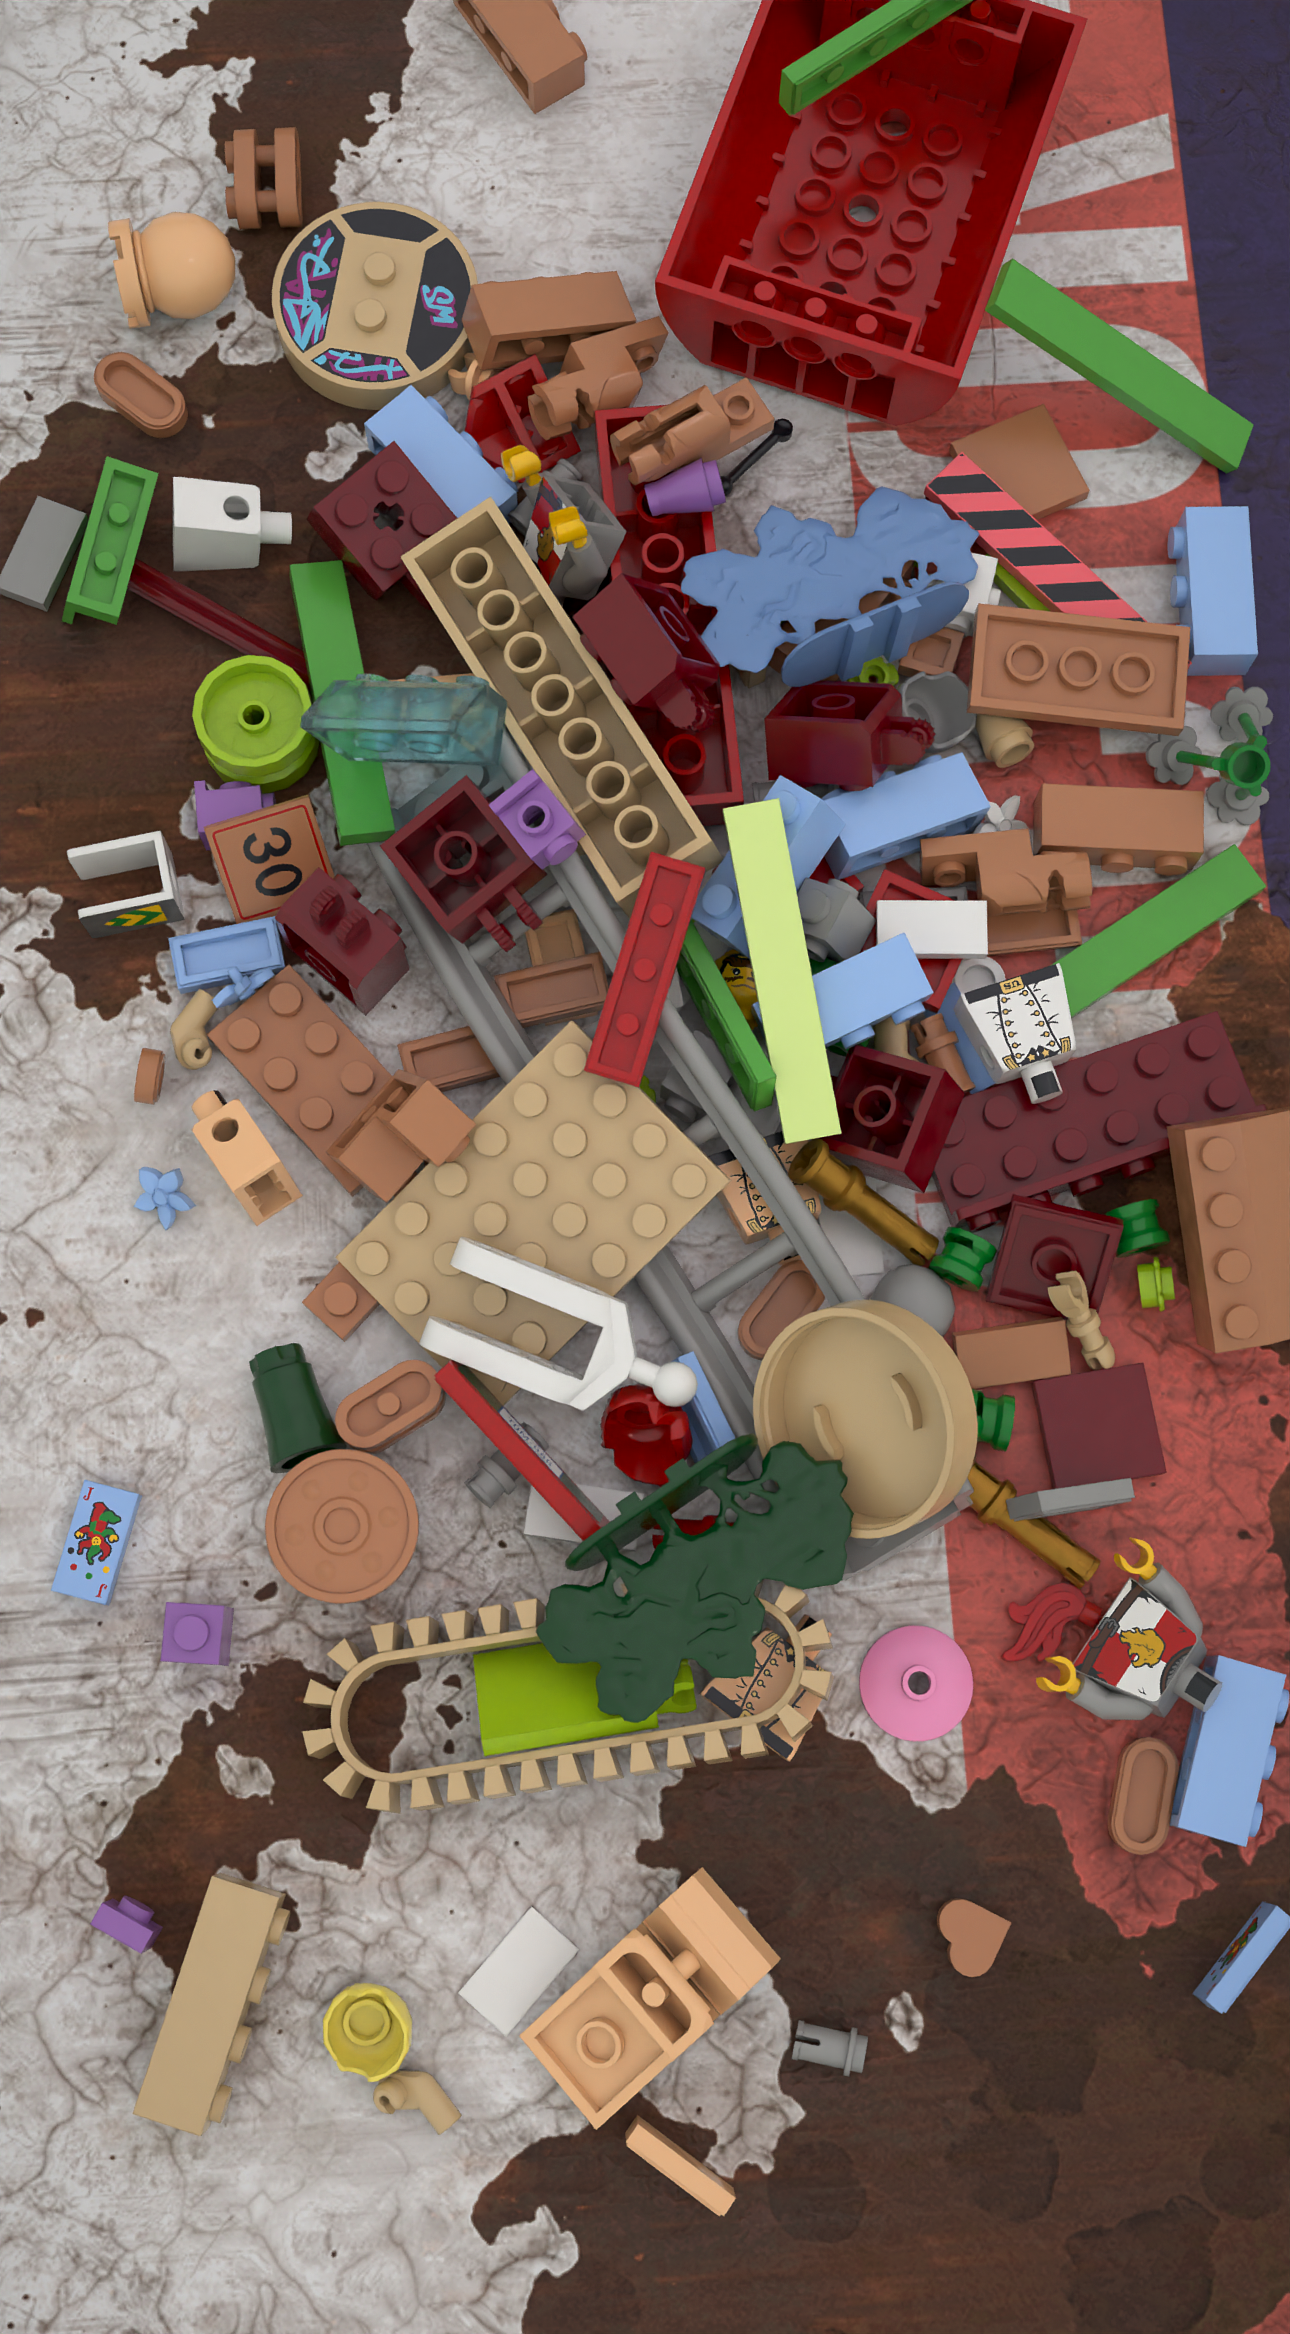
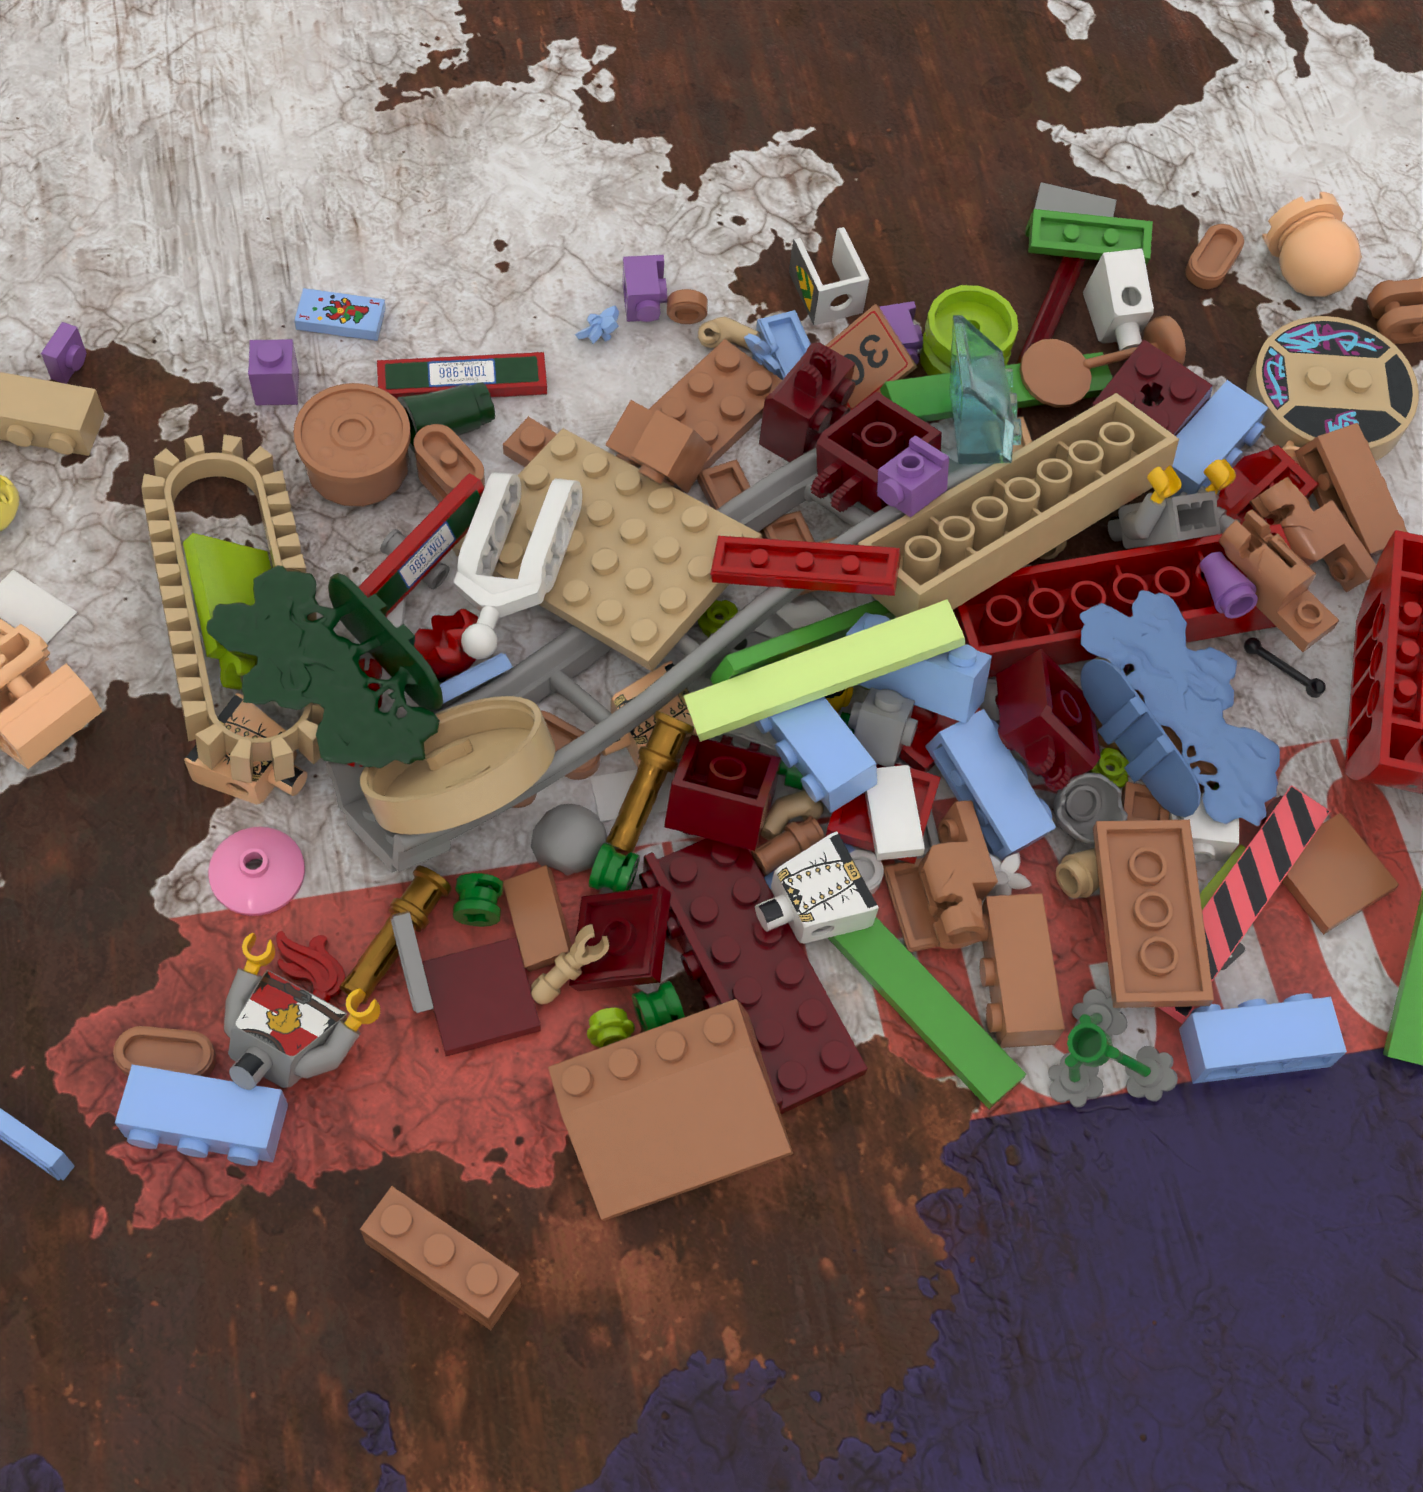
camera: 80 degrees right, 15 degrees down
light nougat torso [191,1090,303,1226] -> none
dark red hinge [573,573,720,733] -> none
nougat tile [937,1898,1011,1977] -> none
none -> tile [377,352,547,399]
none -> medium lavender brick [622,255,667,322]
none -> nougat piece [1019,316,1186,408]

